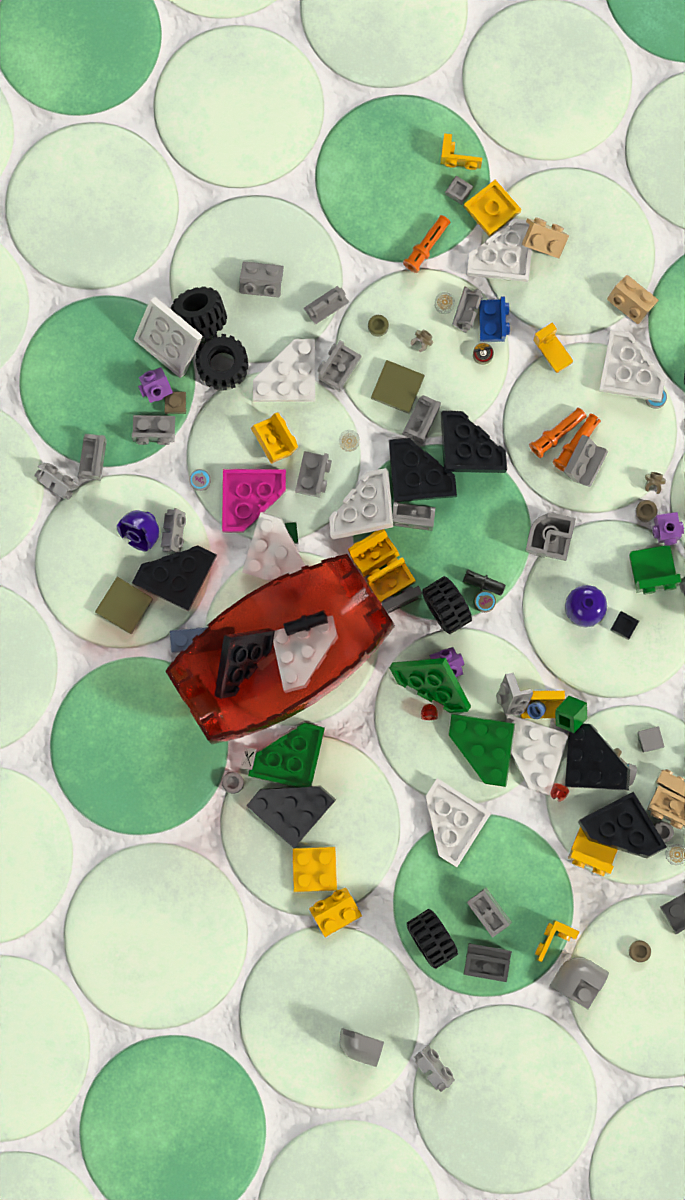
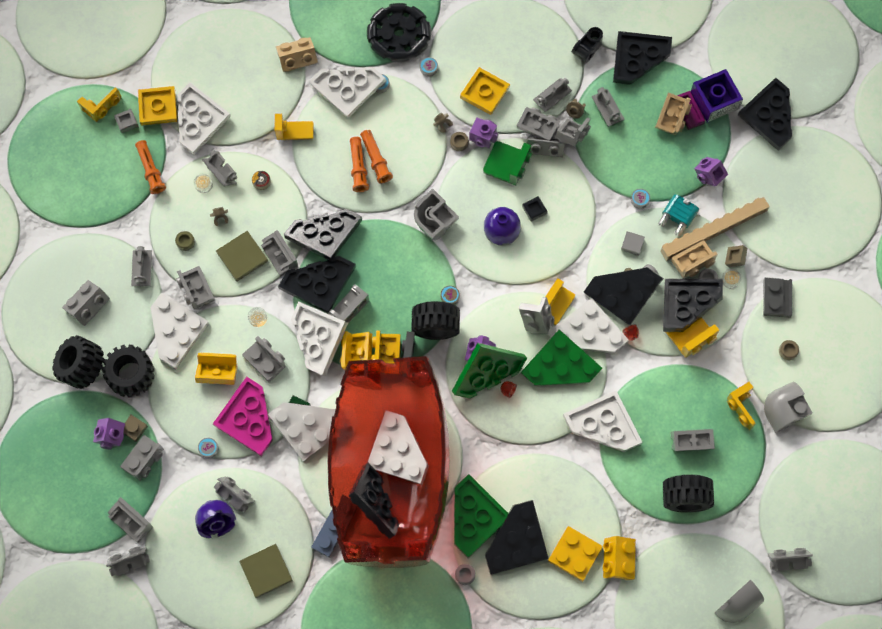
camera: 55 degrees left, 10 degrees down
black plate [132,545,217,612] -> none
white plate [133,297,203,378] -> none
white sticker [240,748,257,770] -> none
black pin [283,610,328,636] -> none
pearl dark grey axle [463,569,506,596] -> none
dark grey plate [463,943,512,982] -> none
blue bracket [479,296,510,342] -> none
tan bracket [522,217,569,258] -> none
medium blue hinge [527,701,546,719] -> none
green brick [555,696,587,733] -> none
light grey bracket [564,435,608,487] -> none

